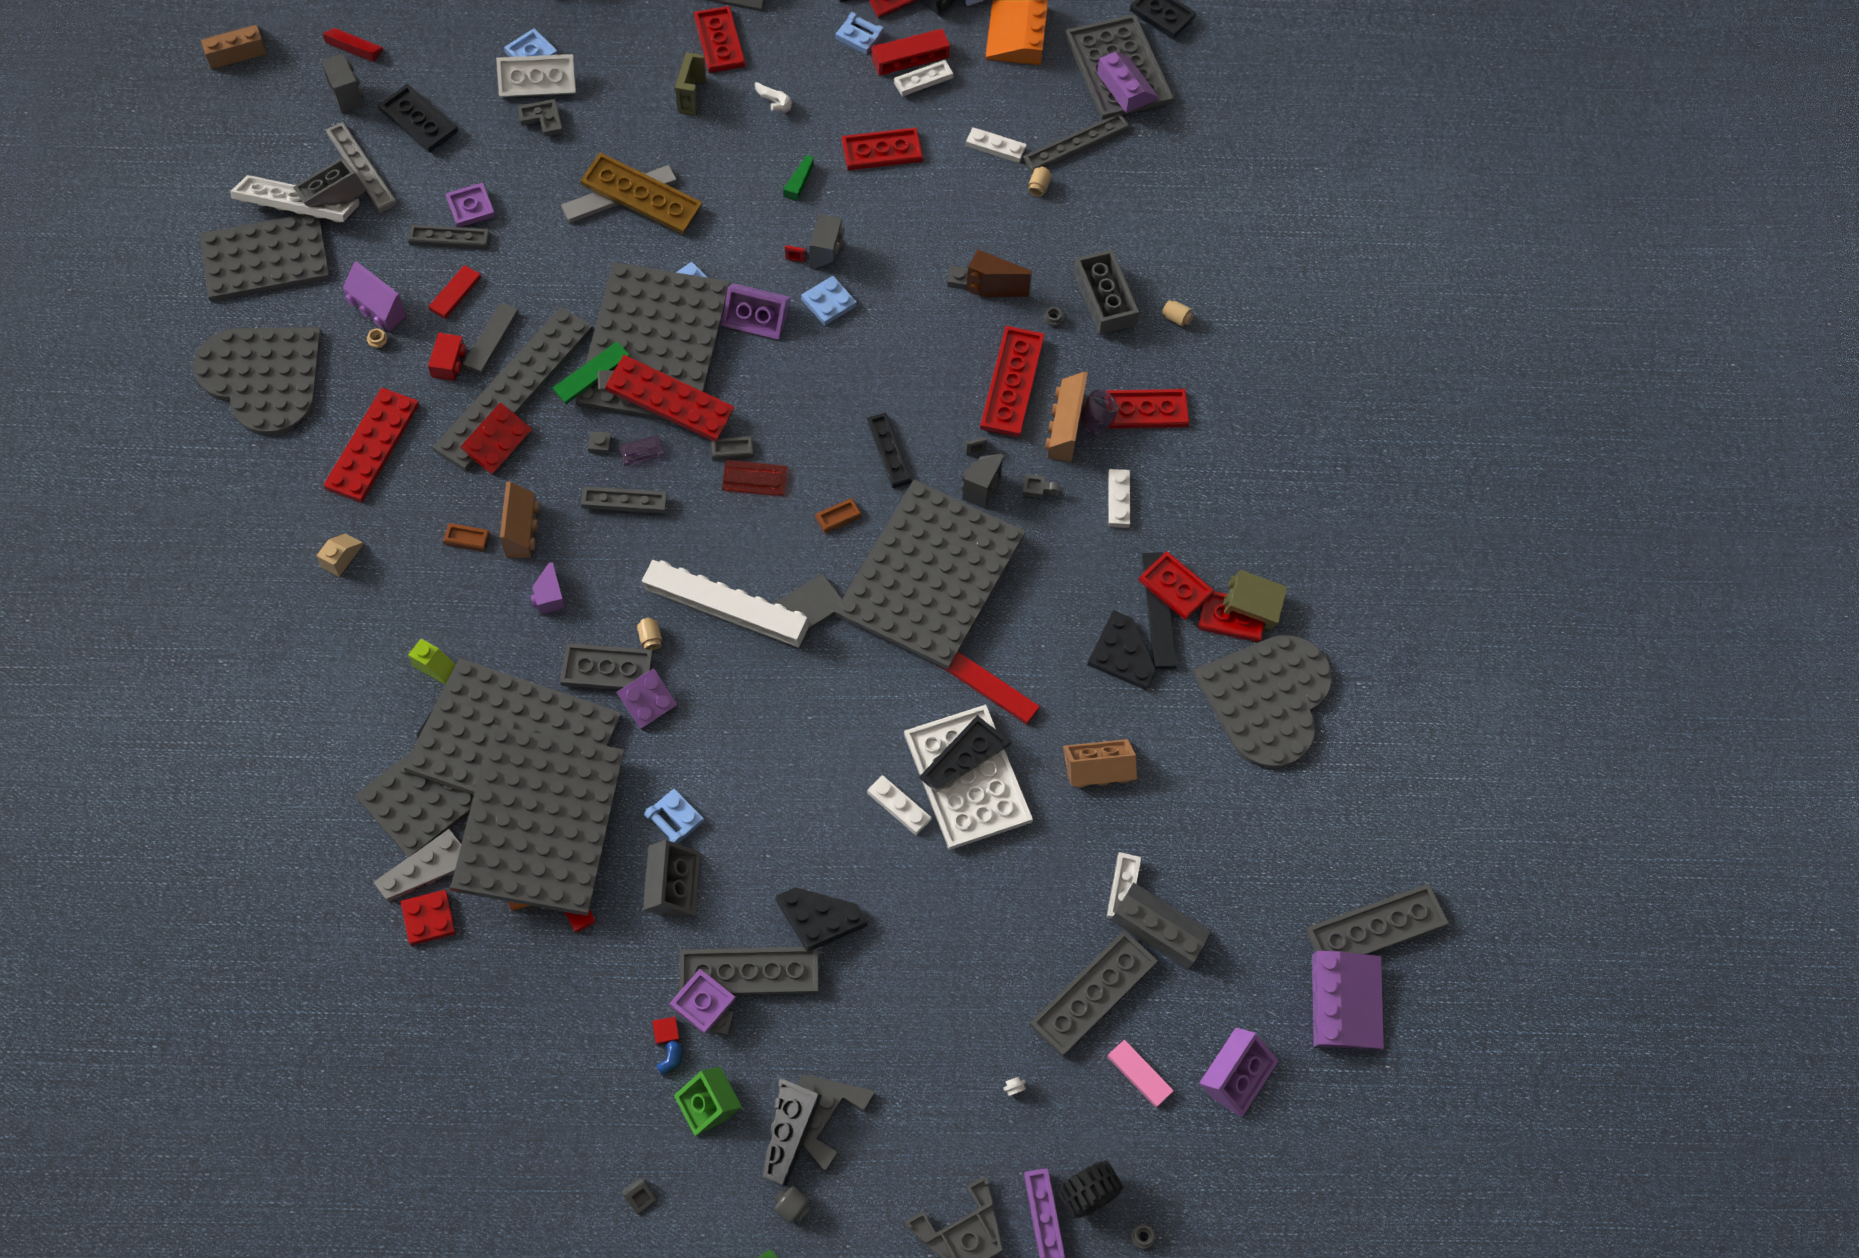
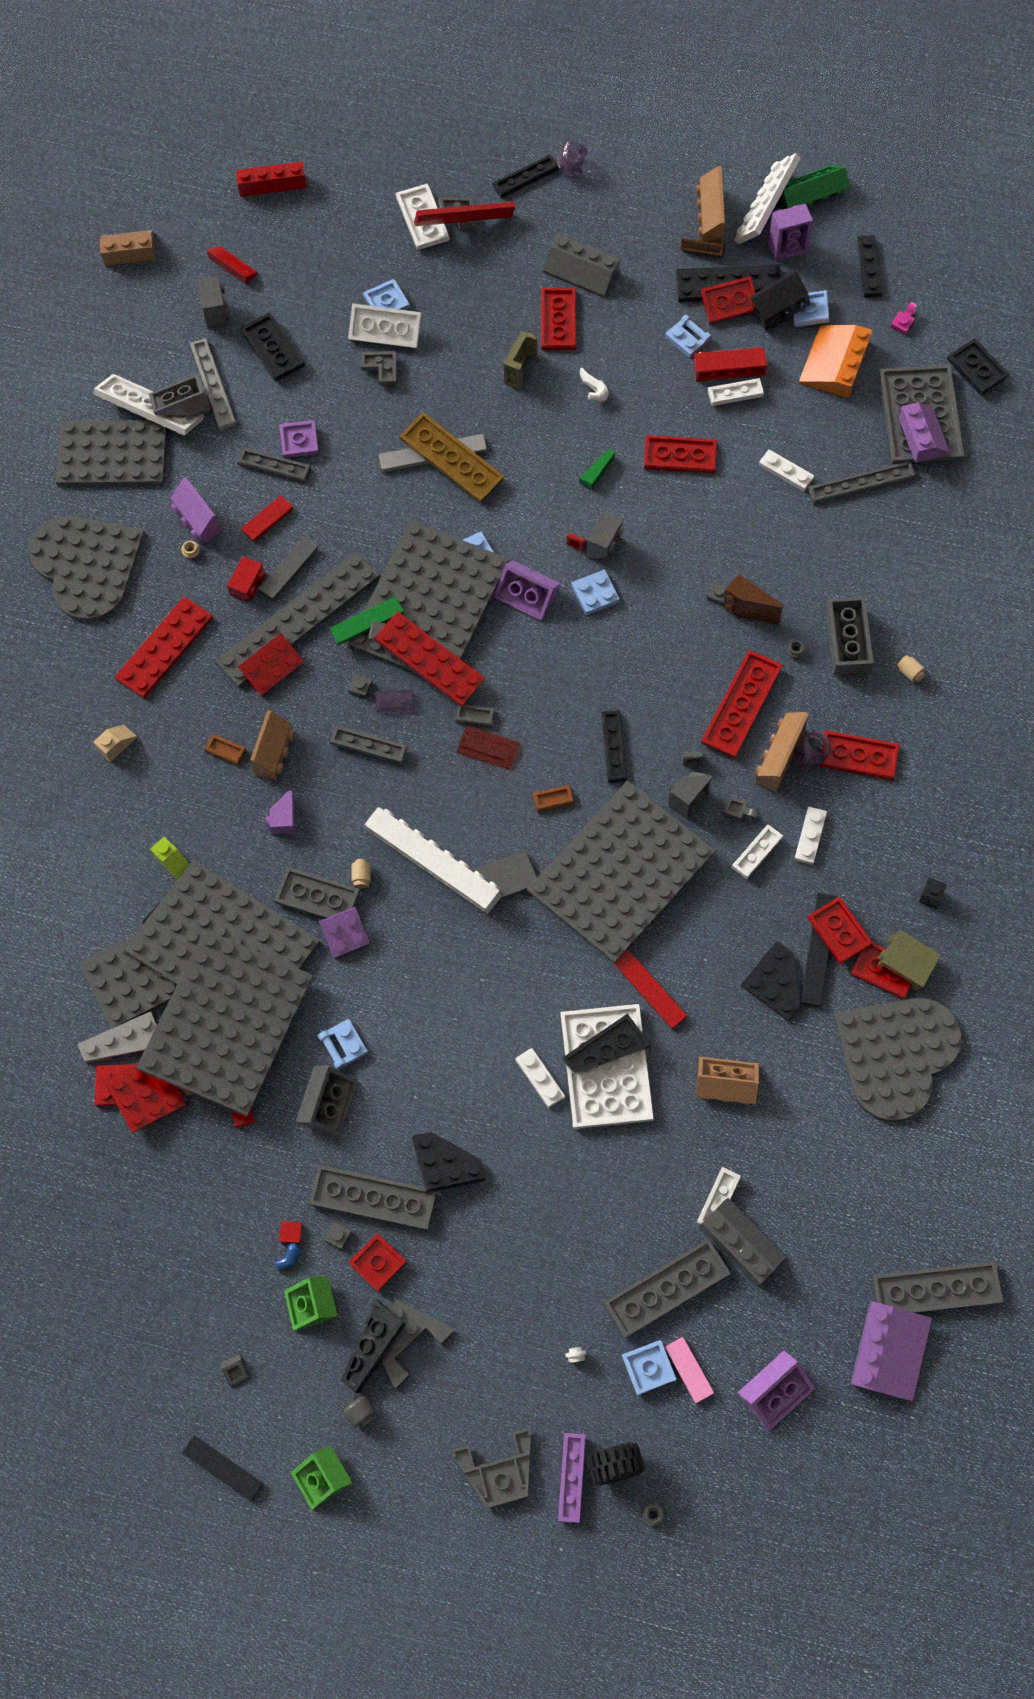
camera: 20 degrees right, 5 degrees up
medium lavender plate [669,969,736,1034] -> none
tan brick [1028,167,1052,197] -> none
none -> red plate [104,1063,186,1134]
none -> red plate [348,1233,407,1292]
none -> light blue plate [622,1340,676,1396]
none -> white plate [732,825,783,879]
none -> black brick [919,878,947,909]

